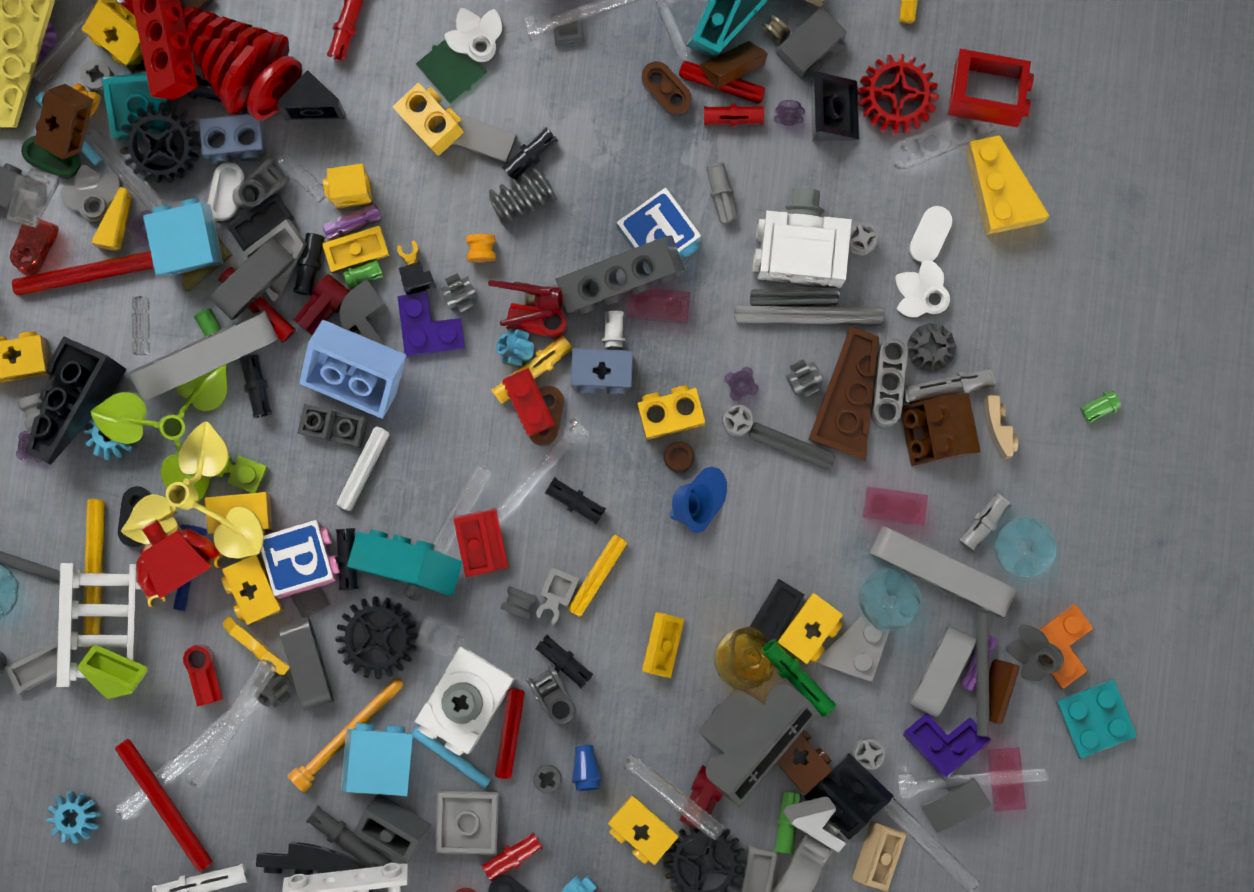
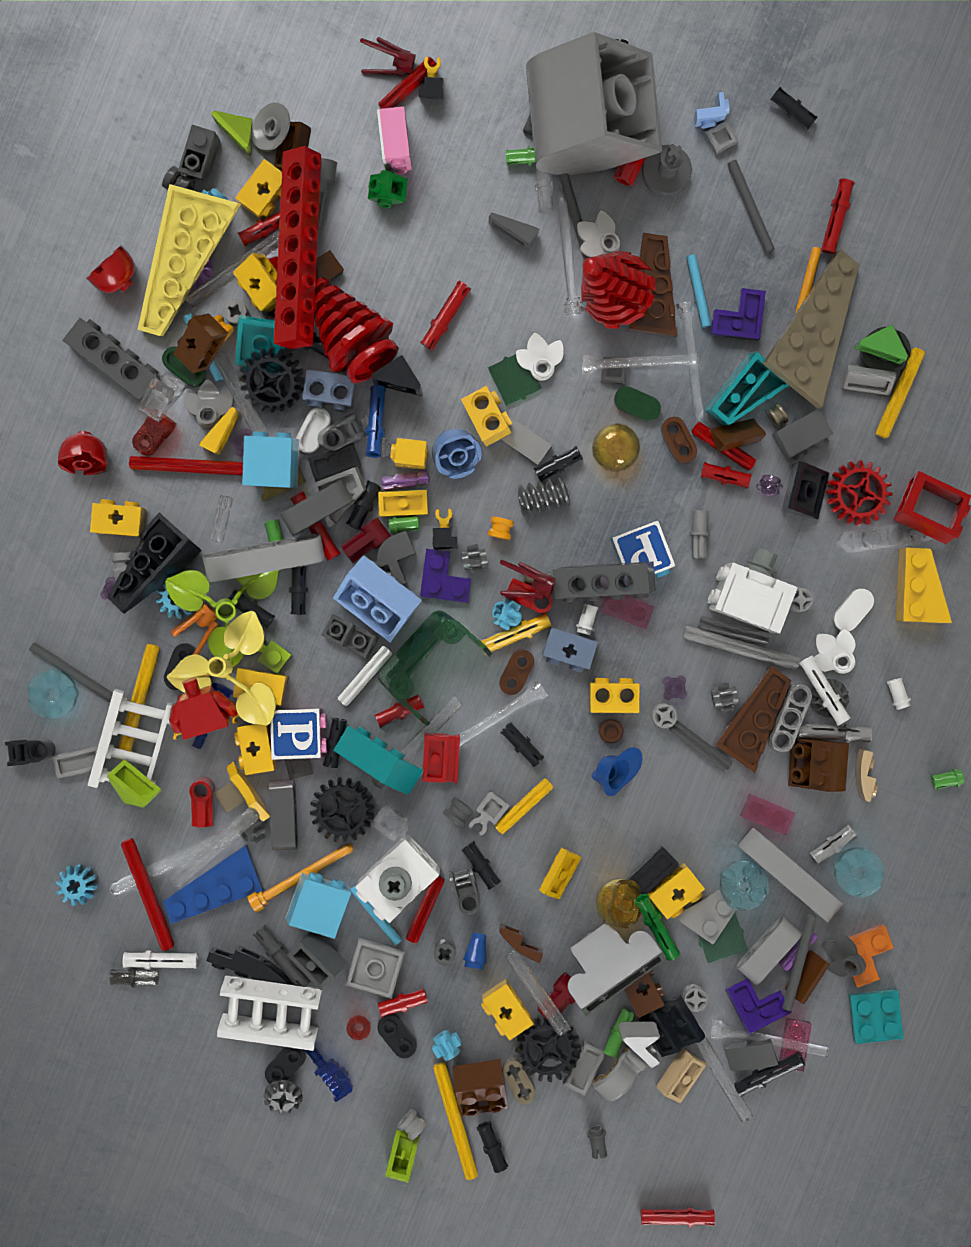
camera: 15 degrees right, 5 degrees up
red brick [502,368,555,437] -> none
none -> blue wing [163,844,263,924]
none -> orange plant [170,603,219,655]
none -> dark tan tile [214,781,245,813]
none -> black pin [228,590,276,628]
none -> blue pin [365,385,386,458]
none -> red pin [374,694,424,728]
none -> clear green windscreen [378,610,493,726]
none -> medium blue cylinder [432,428,482,479]
none -> reddish brown slope [499,923,543,963]
none -> clear yellow cylinder [591,423,640,472]
none -> dark green tile [614,386,661,421]
none -> clear green piece [698,913,748,963]
none -> black pin [734,1051,806,1097]
none -> white pin [799,655,851,726]
none -> white pin [887,677,911,710]

